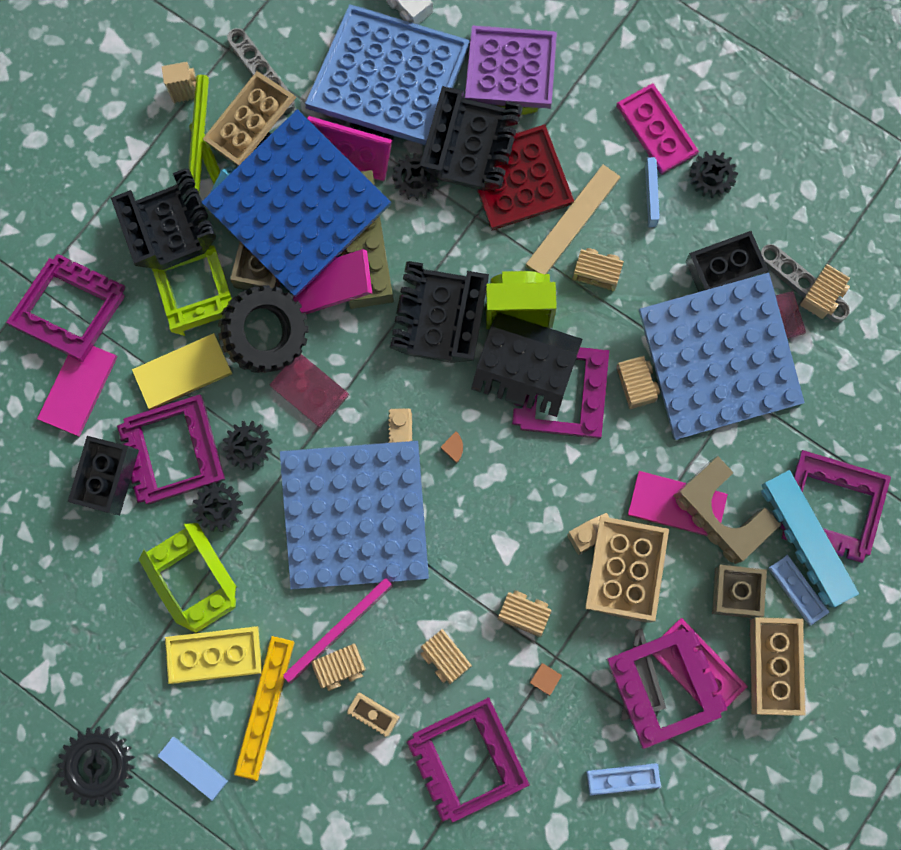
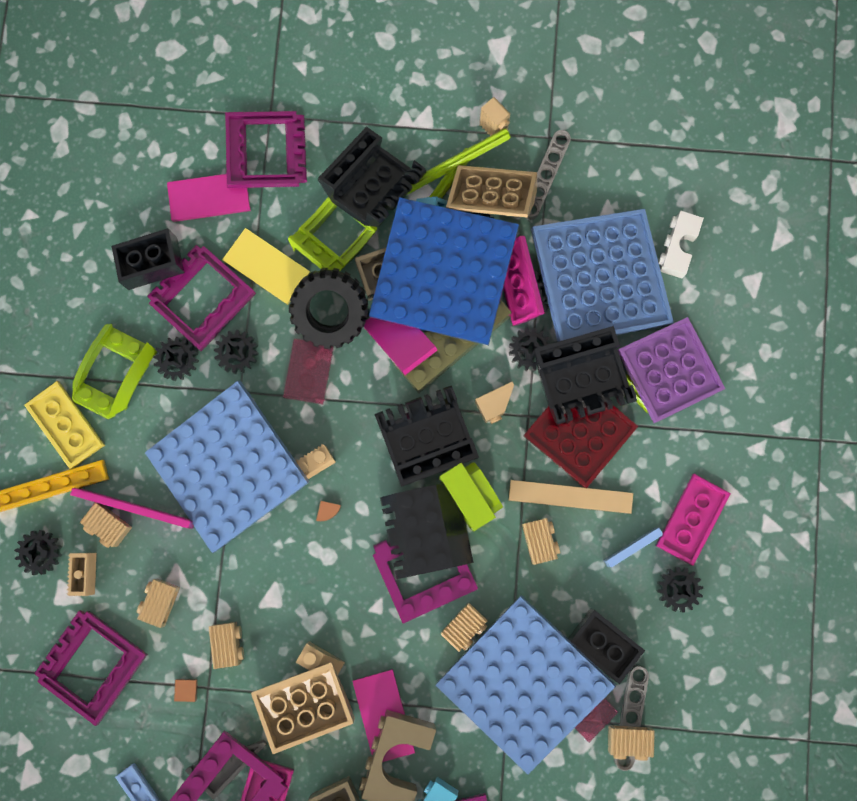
camera: 60 degrees right, 5 degrees up
none -> black gear [14,530,62,575]
none -> tan slope [475,382,514,424]

